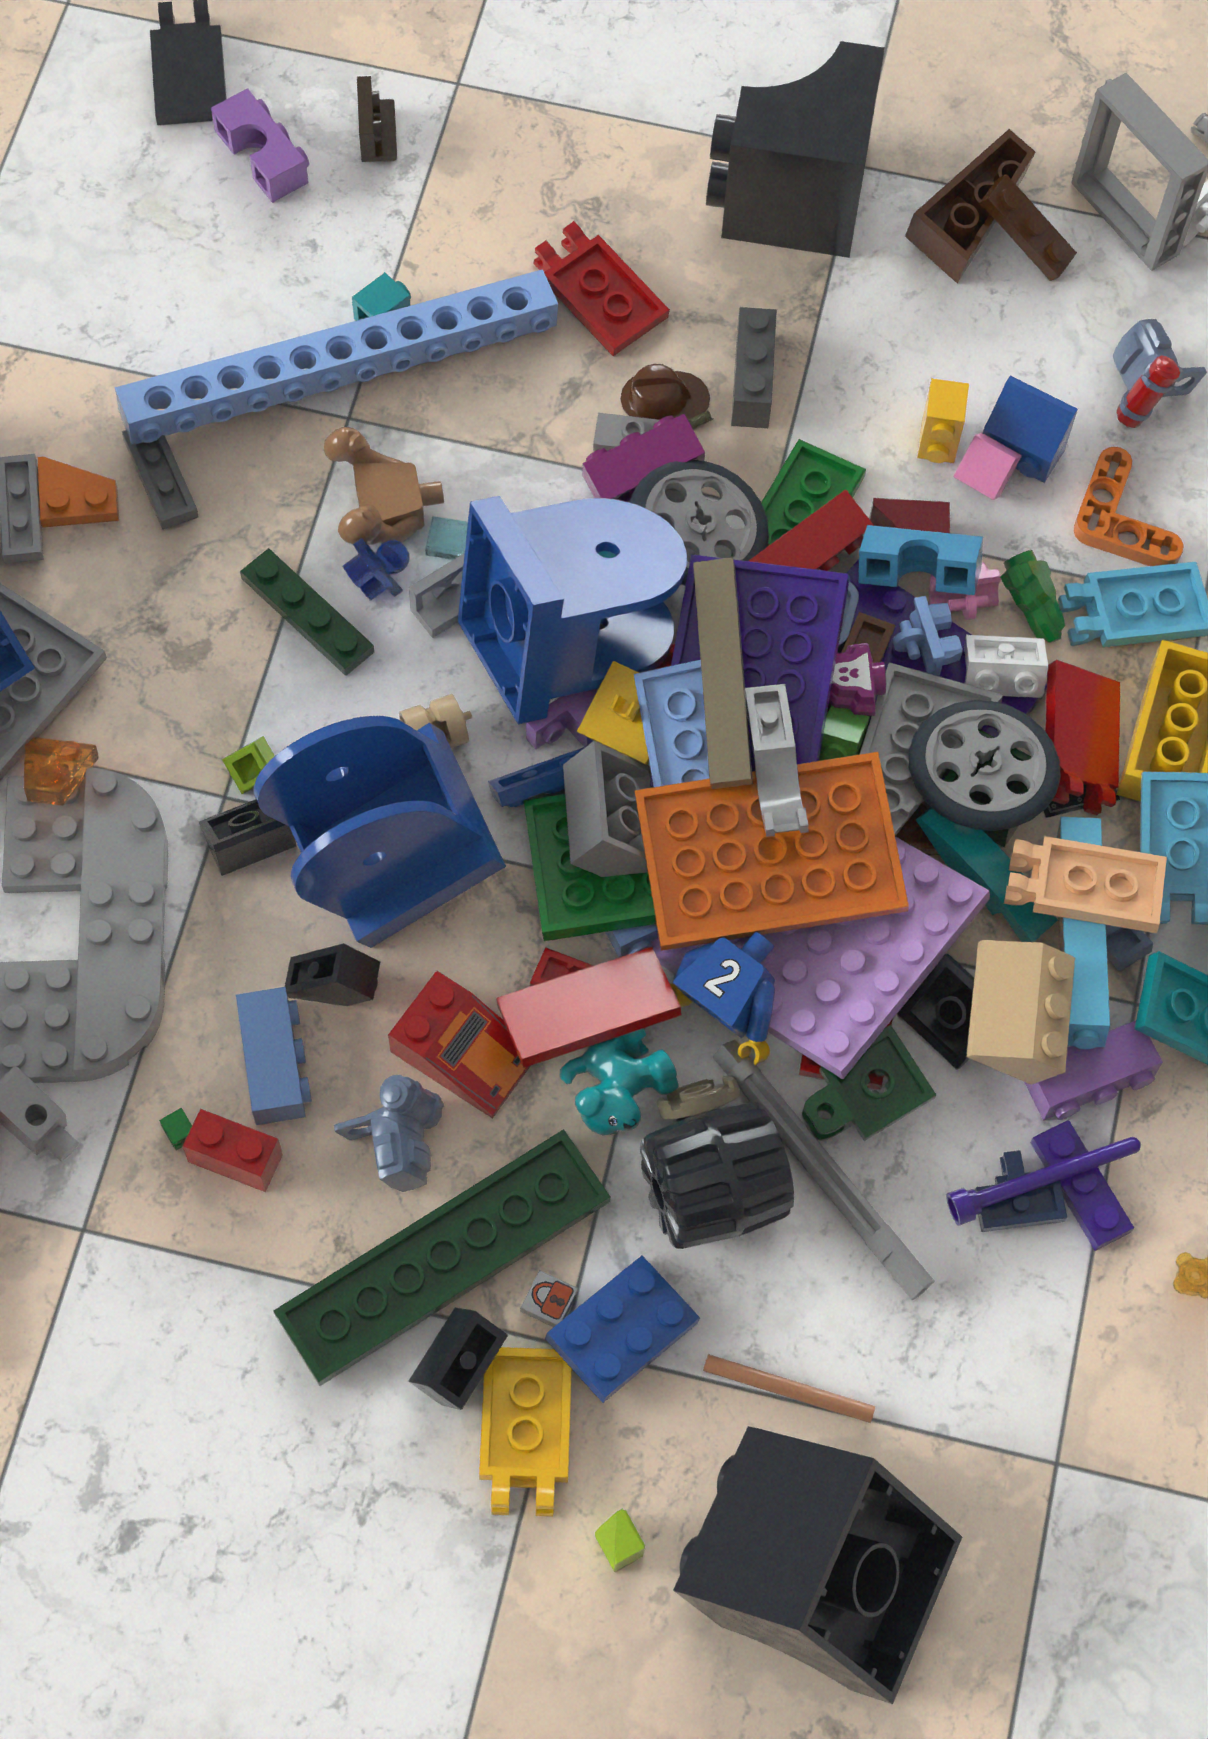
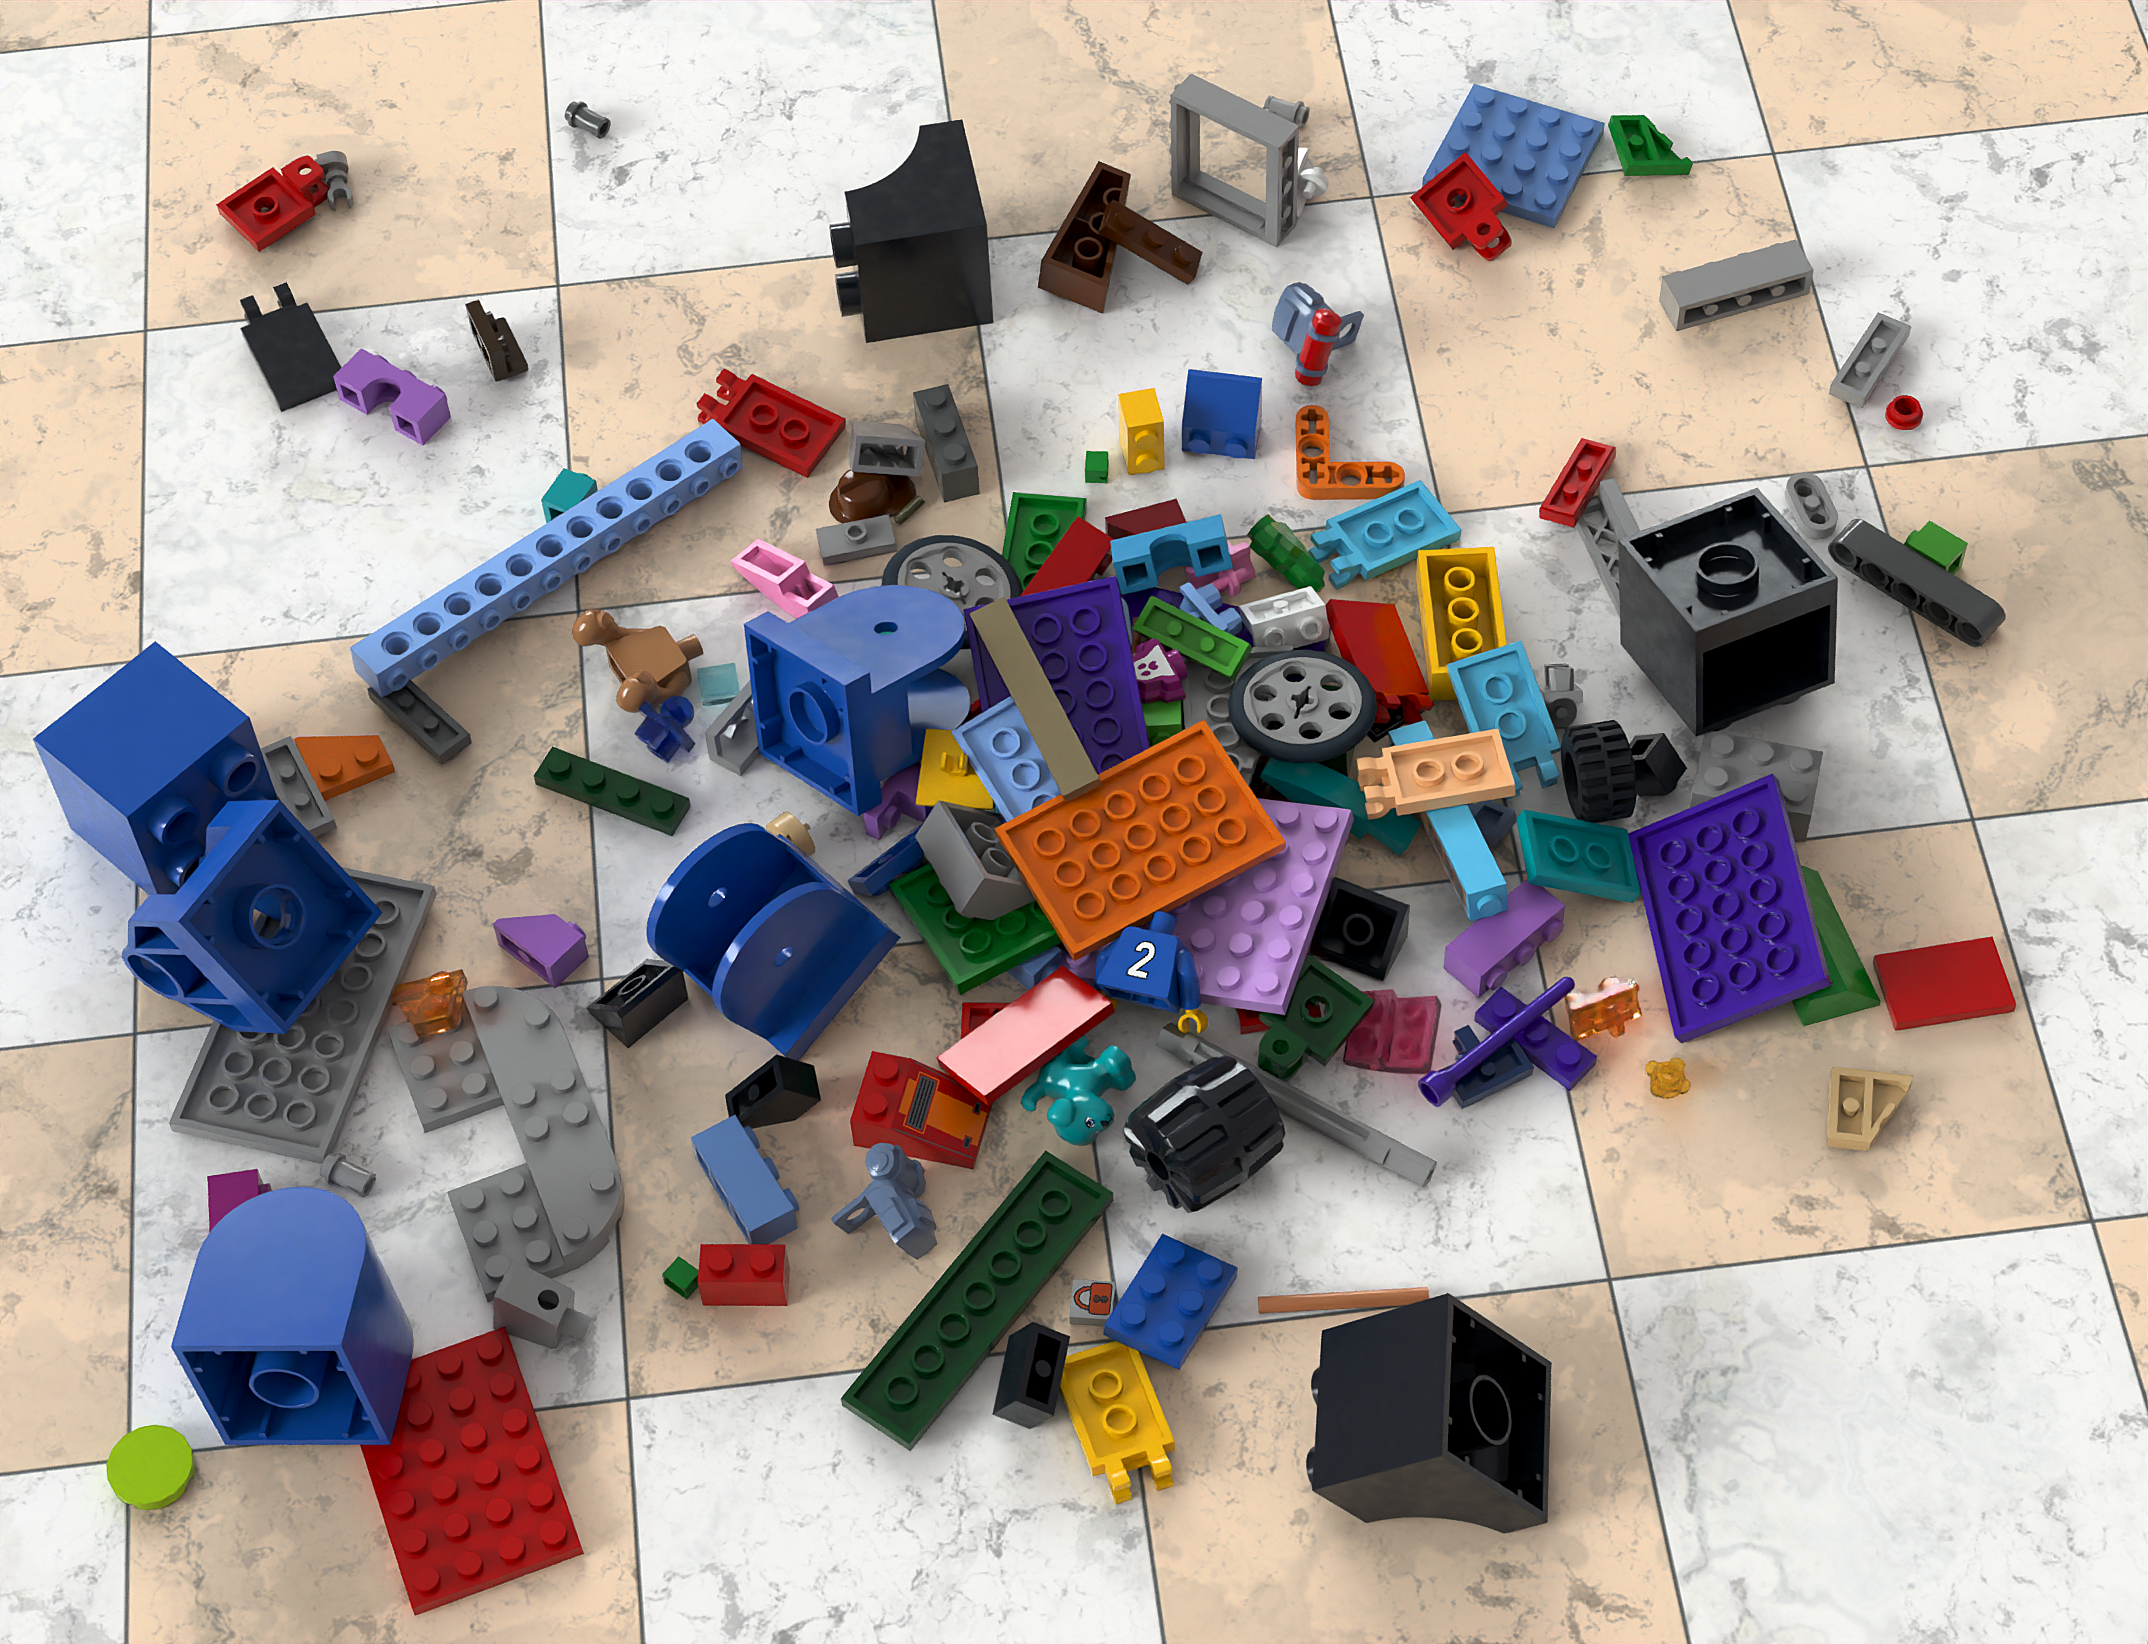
camera: 15 degrees left, 10 degrees down
lime slope [222,736,275,794] -> none
magenta brick [582,414,705,502] -> none
lime slope [595,1508,645,1572] -> none
dark tan tile [657,1076,741,1120] -> none
light grey piece [745,684,809,837] -> none
bright pink piece [953,432,1022,500] -> none
tan slope [966,940,1075,1085] -> none
none -> medium lavender slope [493,914,589,988]
none -> bright pink slope [731,539,839,619]
none -> light grey torso [848,421,925,476]
none -> green piece [1085,451,1109,483]
none -> bright green plate [1132,595,1253,681]
none -> clear pink slope [1343,989,1442,1074]
none -> clear orange hips [1564,975,1642,1041]

